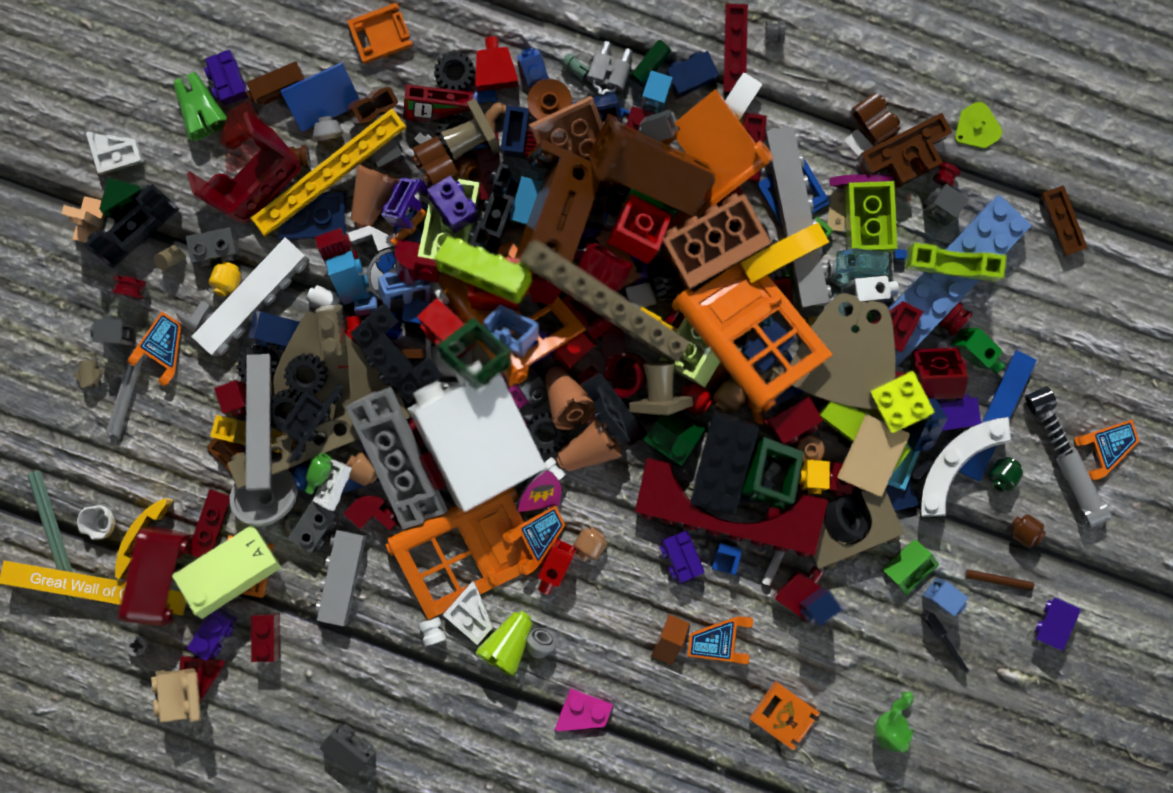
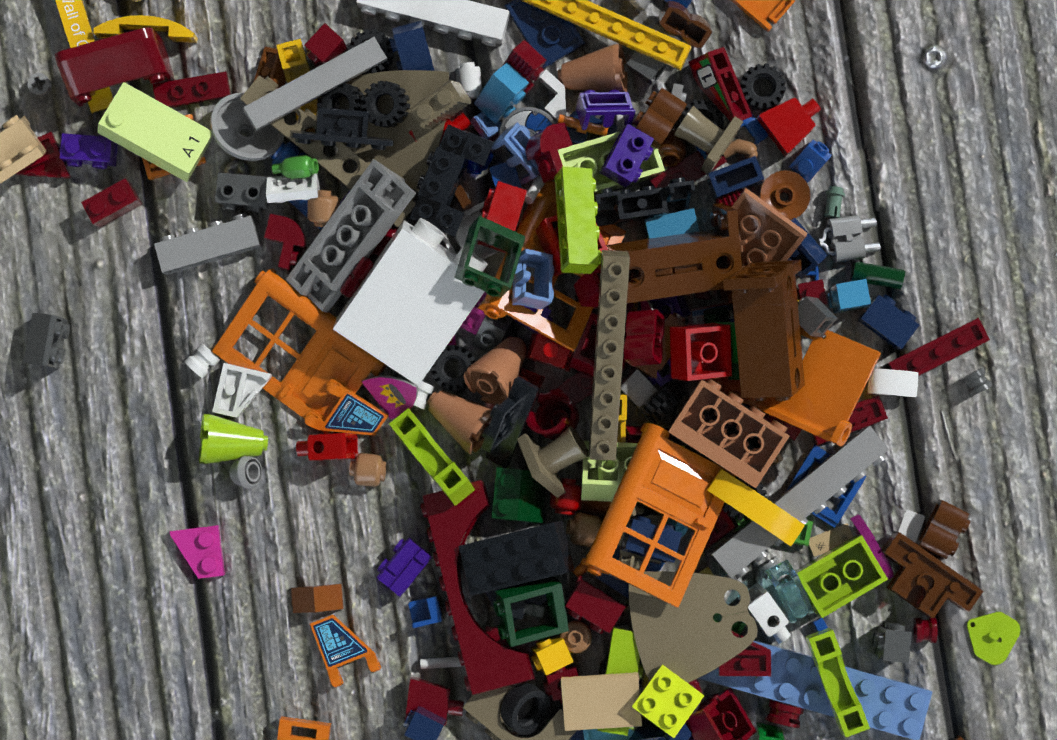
camera: 70 degrees right, 0 degrees up
none -> lime arch [389,408,475,506]

